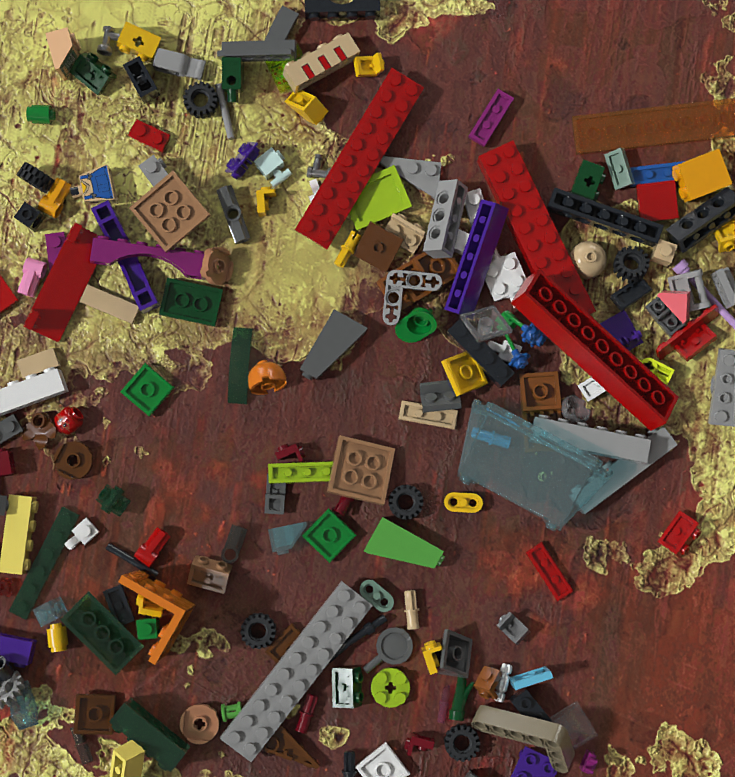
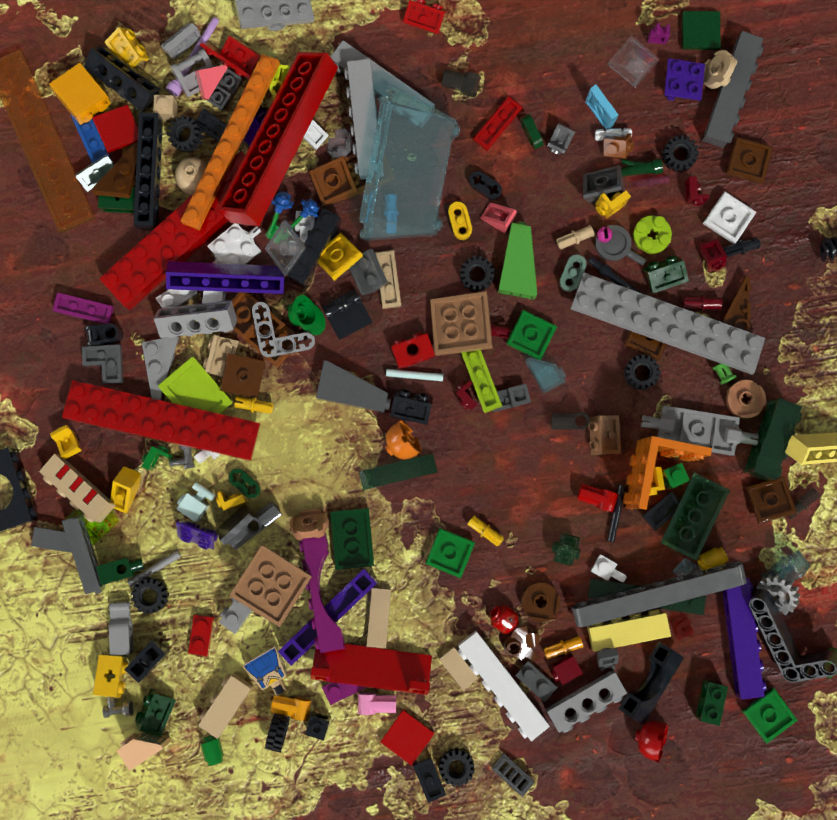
camera: 105 degrees left, 0 degrees up
dark tan beam [471,705,575,773] -> none
black brick [509,687,551,722] -> none
none -> dark grey plate [82,344,123,384]
none -> black piece [84,324,124,347]
none -> reddish brown wing [92,141,138,198]
none -> green bracket [141,445,173,471]
none -> orange plate [181,54,280,231]
none -> tan brick [198,673,253,739]
none -> black tile [217,503,253,545]
none -> dark green beam [228,469,261,498]
none -> black hinge [322,289,373,340]
none -> light aqua bar [386,369,443,381]
none -> black bracket [390,389,433,425]
none -> red brick [391,332,435,370]
none -> clear smoke piece [441,69,481,97]
none -> yellow axle [467,515,504,546]
none -> black beam [469,171,502,200]
none -> coral slope [481,202,517,233]
none -> dark green beam [520,114,544,150]
none -> light orange axle [544,636,583,659]
none -> dark grey beam [571,562,747,627]
none -> dark pink hinge [597,227,613,243]
none -> light grey plate [641,405,759,456]
none -> dark red bracket [699,239,727,272]

